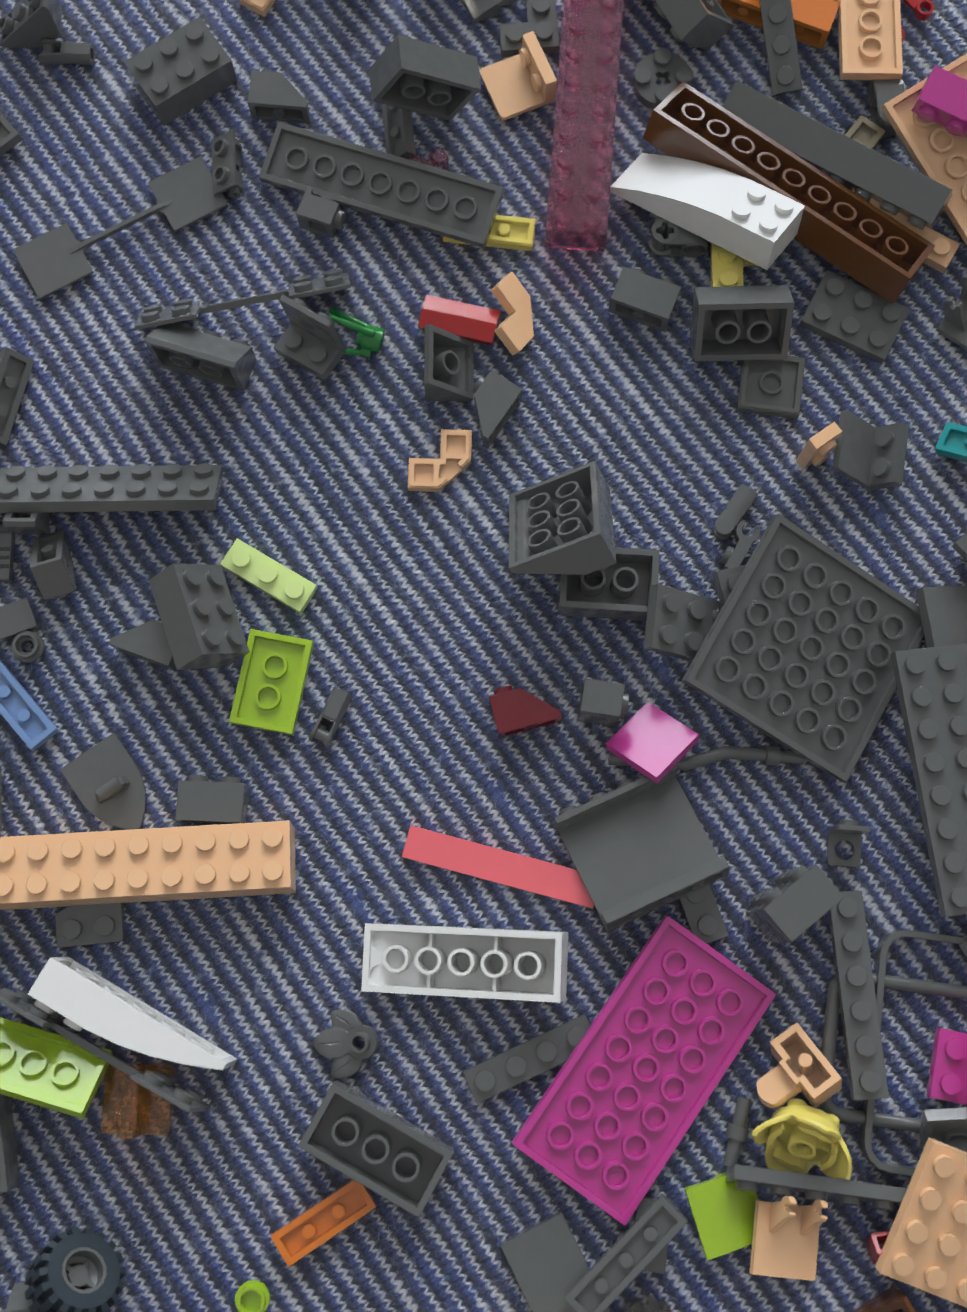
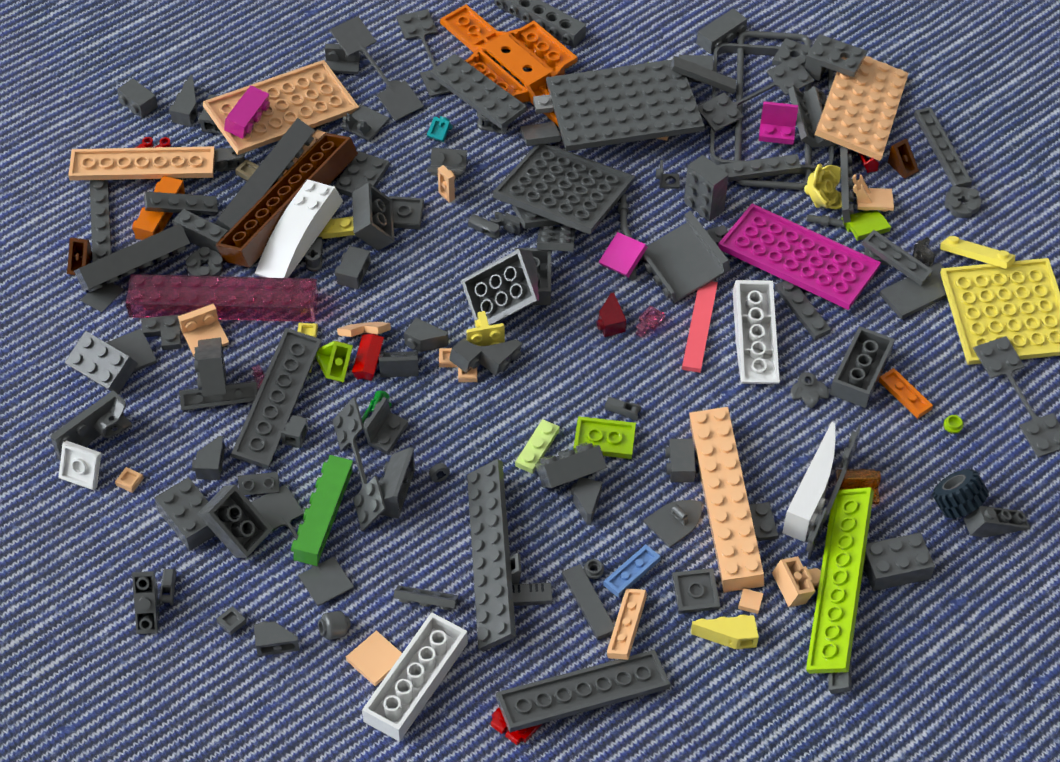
camera: 95 degrees left, 25 degrees down
dark grey slope [30,530,76,600] -> none
dark grey brick [577,678,629,727] -> none
light nougat brick [756,1023,842,1109] -> none
none -> dark grey brick [173,209,228,254]
none -> dark grey brick [198,485,273,558]
none -> bright green brick [291,455,353,566]
none -> lime slope [316,341,353,382]
none -> dark grey tile [429,463,450,482]
none -> dark grey arch [449,338,522,376]
none -> light yellow bracket [466,311,505,346]
none -> clear pink plate [635,305,665,338]

